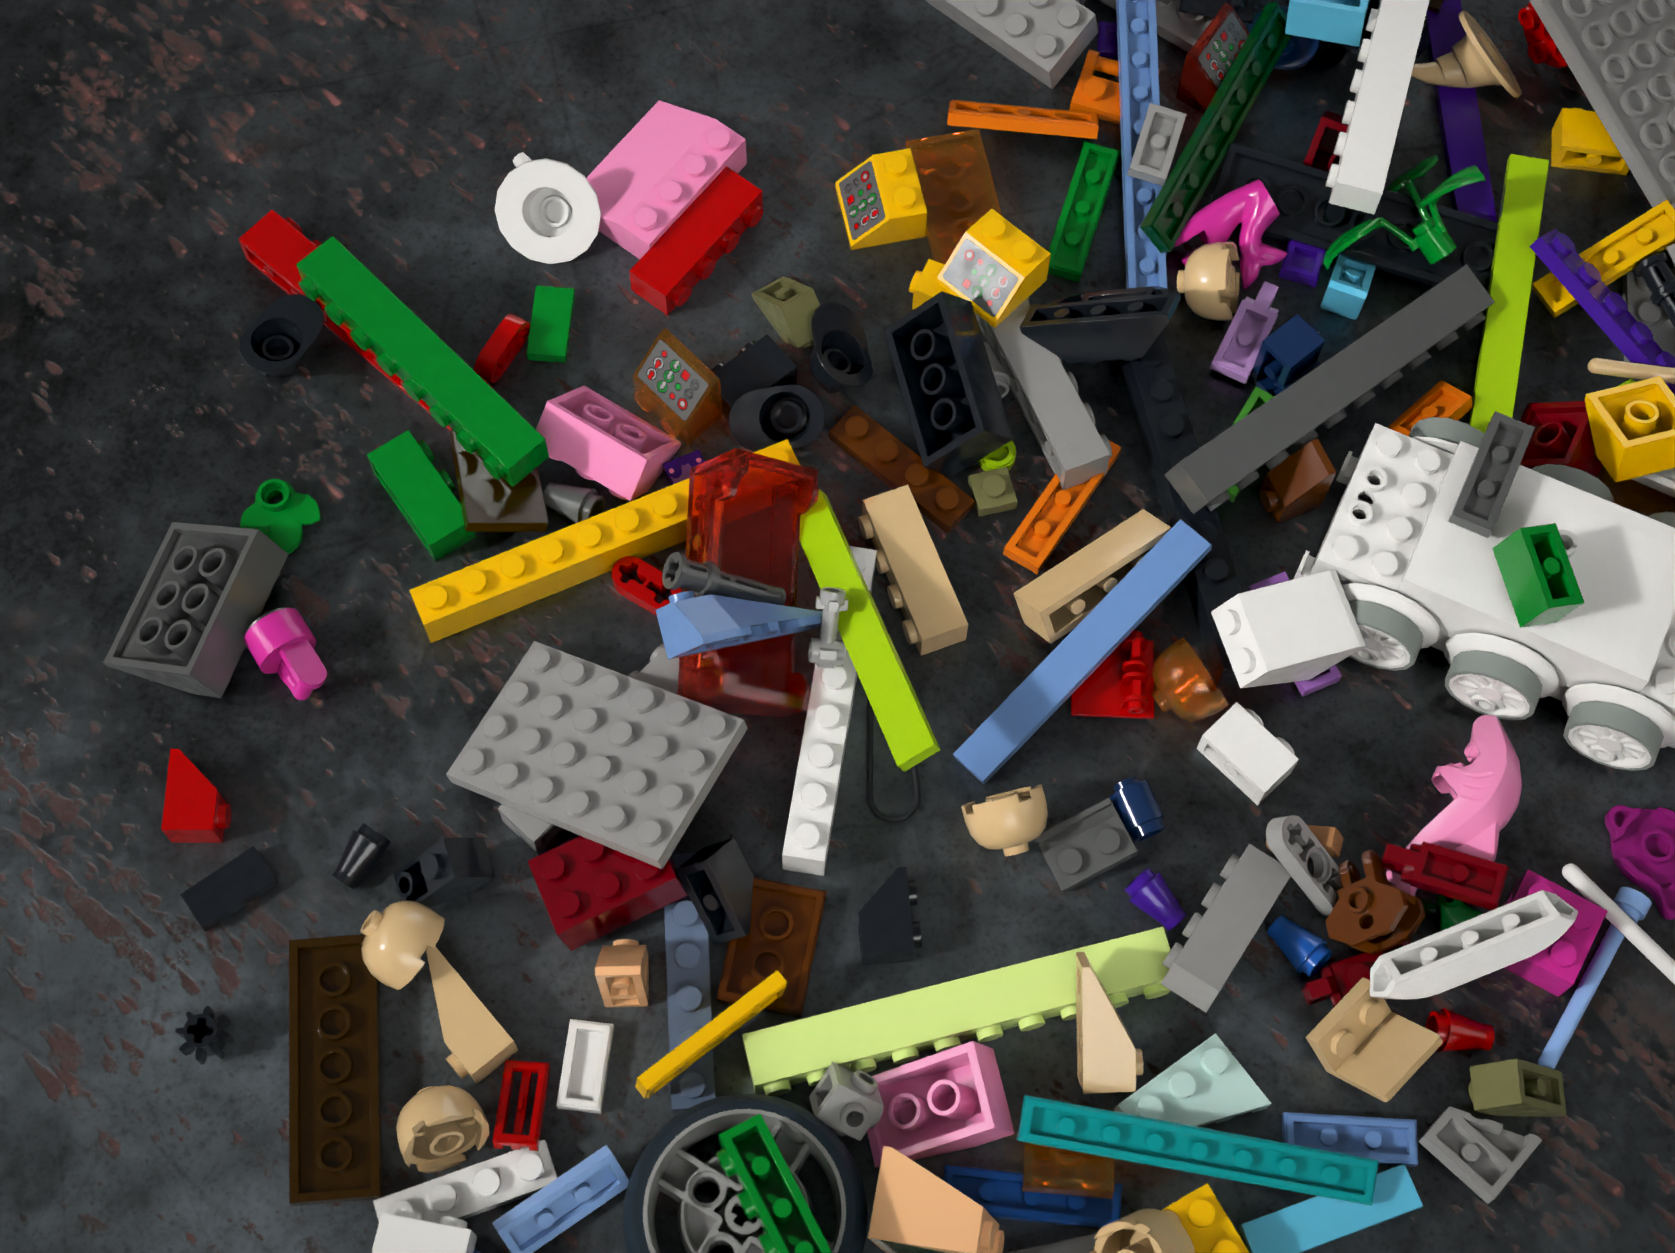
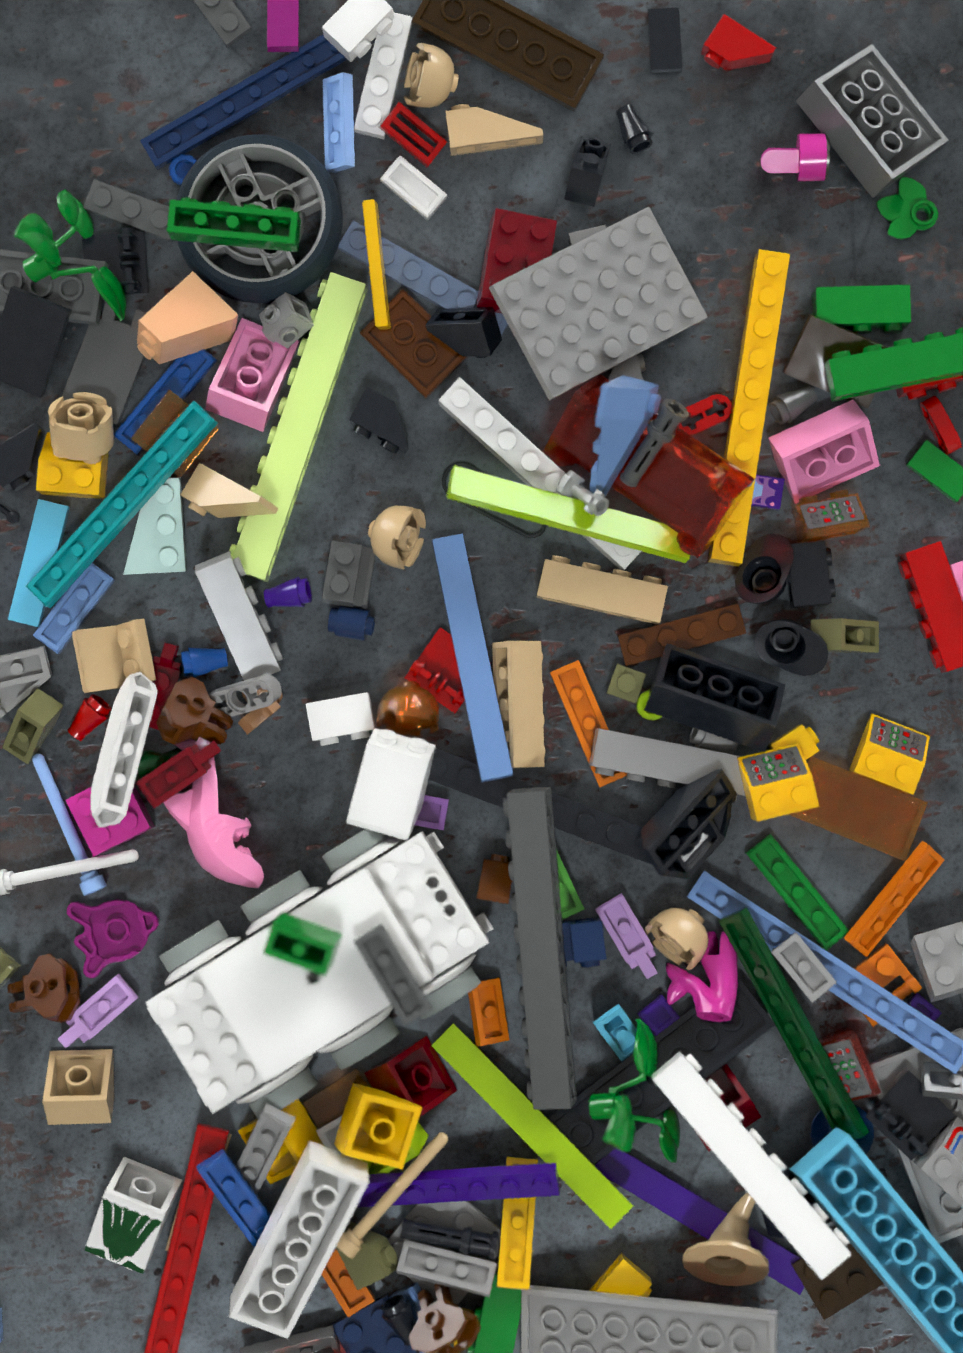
camera: 130 degrees right, 20 degrees up
tan cylinder [360,900,445,990] -> none
light nougat slope [595,939,649,1007] -> none

